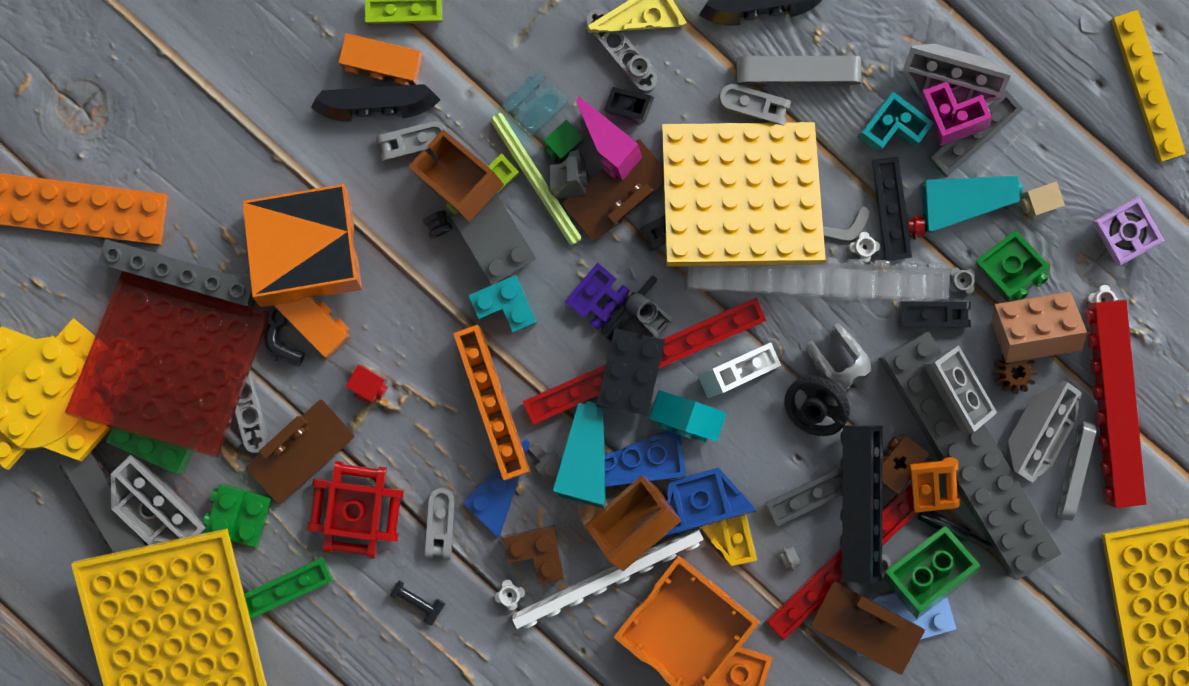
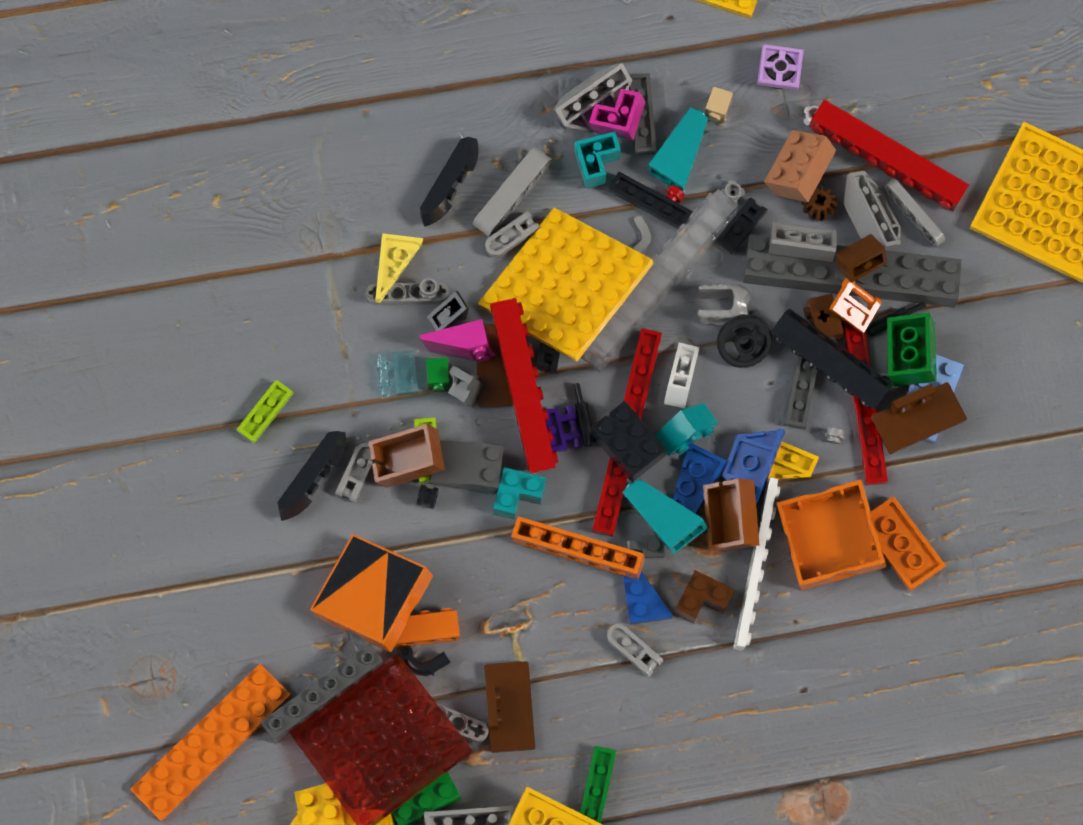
camera: 45 degrees left, 15 degrees down
green plate [203,483,273,548] -> none
red brick [306,461,404,559] -> none
orange brick [338,33,423,86] -> none
red brick [346,364,388,404] -> none
black piece [390,580,446,626] -> none
yellowish green axle [490,113,581,245] -> none
white plate [495,580,525,610] -> none
dark grey piece [626,293,674,338] -> none
white plate [849,232,880,262] -> none
green plate [976,230,1050,302] -> none
none -> red brick [490,298,559,474]
none -> reddish brown brick [835,234,887,283]

